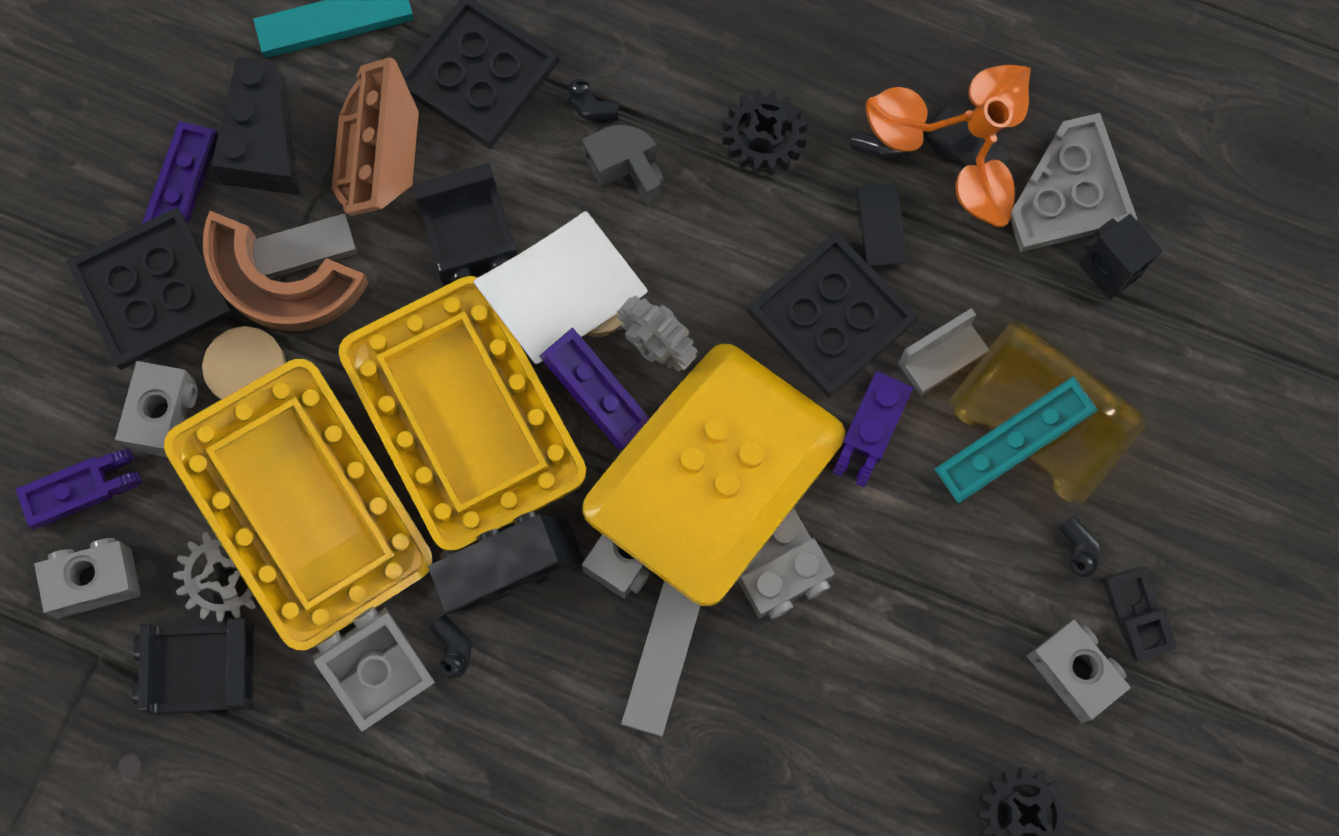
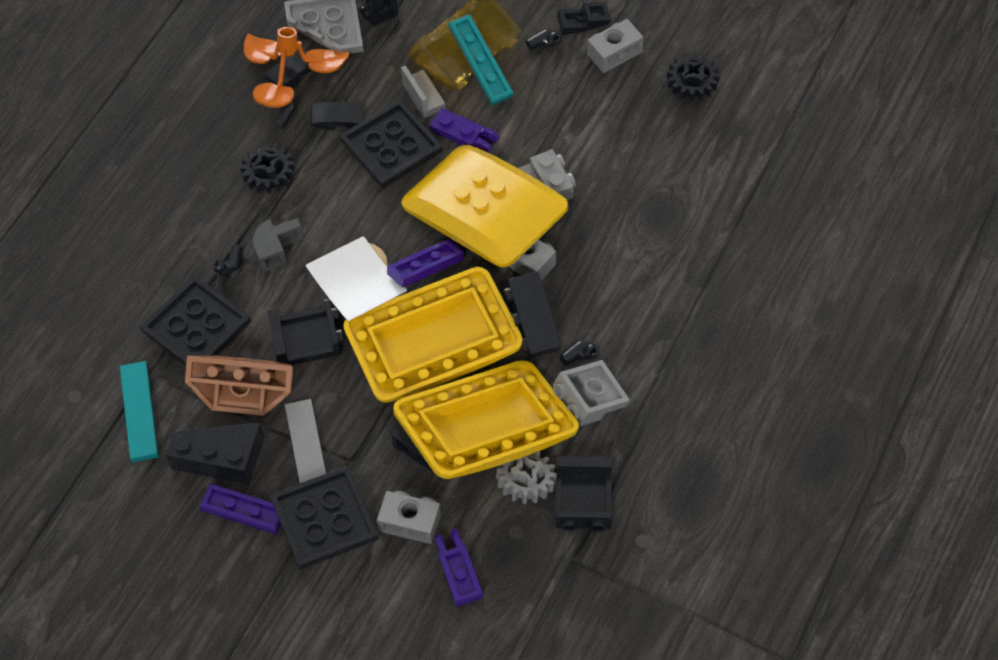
camera: 80 degrees left, 15 degrees down
light grey brick [34,538,141,619] -> none
tan tile [202,326,286,400] -> none
nougat brick [203,211,369,331] -> none
light grey gear [617,296,698,372] -> none
light grey tile [621,581,701,737] -> none

